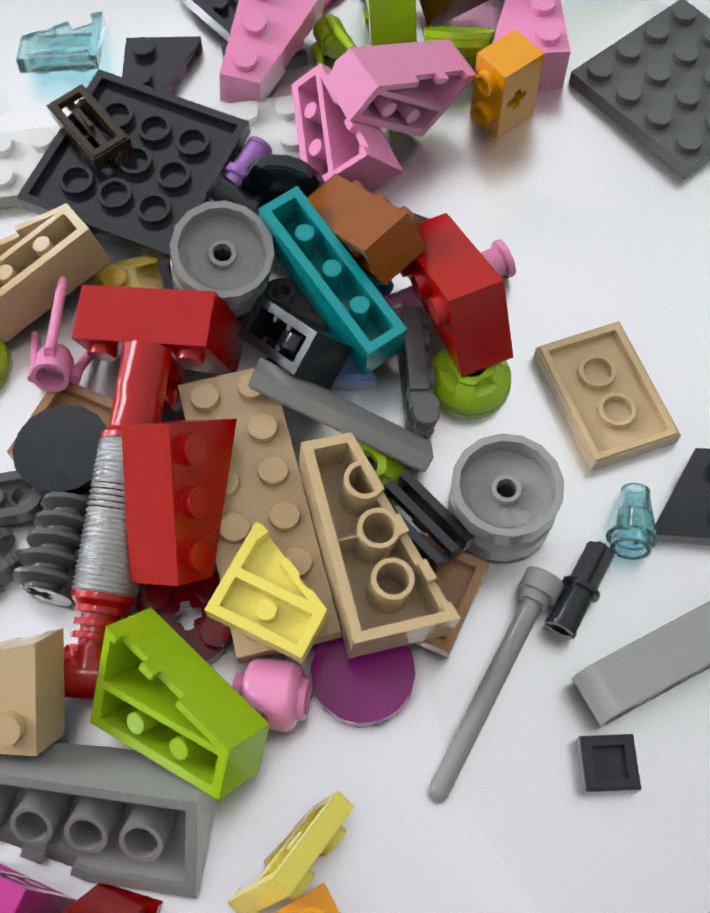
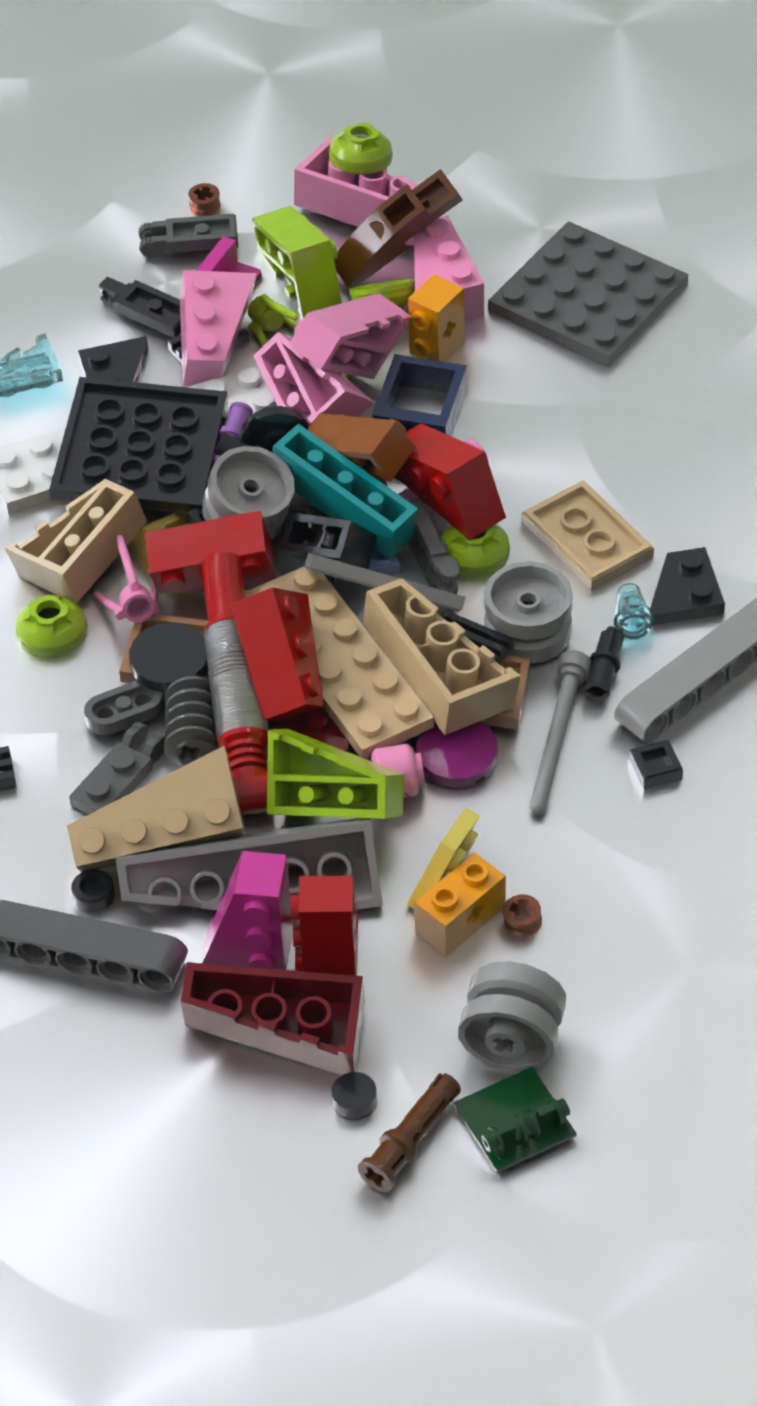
camera: 15 degrees left, 15 degrees down
dark brown tile [46,84,133,170] -> none
light yellow wing [204,522,328,664] -> none
none -> dark blue window [372,354,467,437]

